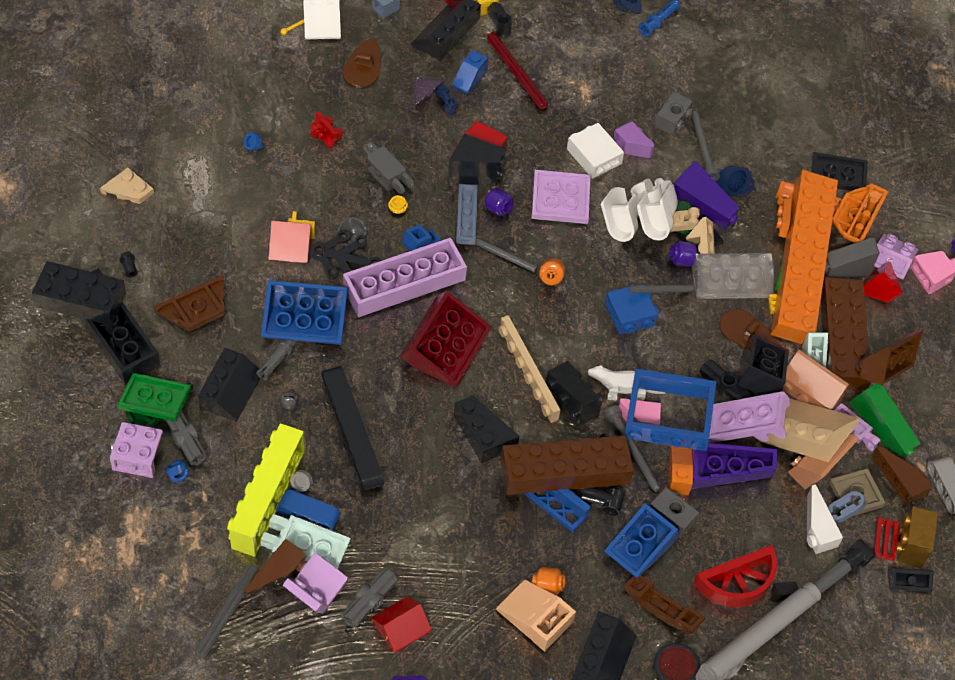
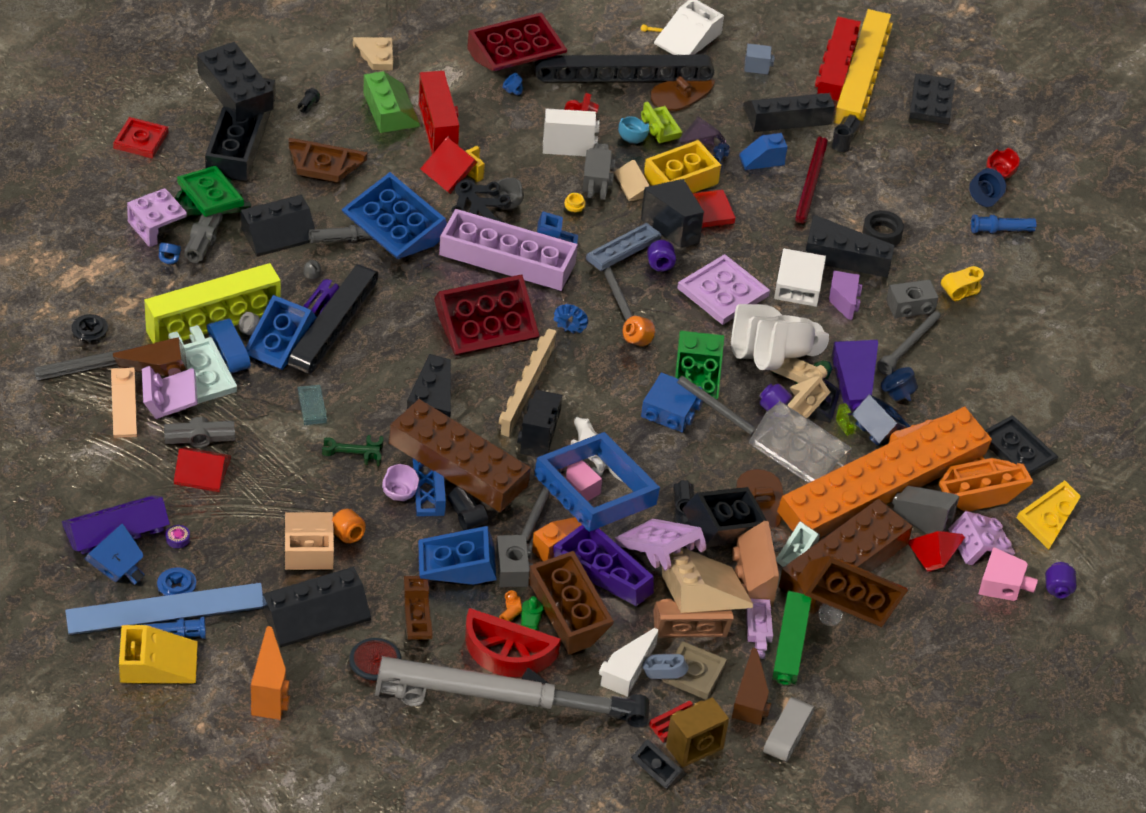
camera: 45 degrees right, 10 degrees down
none -> black gear [71,314,108,344]
none -> light nougat slope [111,368,137,438]
none -> red tile [113,117,169,159]
none -> blue slope [245,295,317,370]
none -> clear light blue tile [298,385,327,425]
none -> dark purple arm [303,279,339,316]
none -> dark green bar [322,435,384,466]
none -> bright green slope [363,71,420,133]
none -> lavender hair [382,464,419,502]
none -> red brick [418,70,459,154]
none -> dark red slope [467,12,567,71]
none -> orange arm [499,590,522,622]
none -> green piece [521,596,543,631]
none -> reddish brown slope [530,551,614,654]
none -> black beam [534,54,715,82]
none -> white brick [543,109,599,156]
none -> blue gear [554,304,588,334]
none -> tan slope [614,160,649,201]
none -> dark azure hair [618,116,650,144]
none -> lime bracket [641,102,682,143]
none -> yellow brick [644,140,721,193]
none -> green slope [675,331,724,400]
none -> black wedge [805,214,895,278]
none -> clear neon green tile [836,403,854,436]
none -> slope [852,394,910,446]
none -> black tyre [862,210,904,247]
none -> yellow piece [941,266,984,301]
none -> yellow wing [1016,480,1081,550]

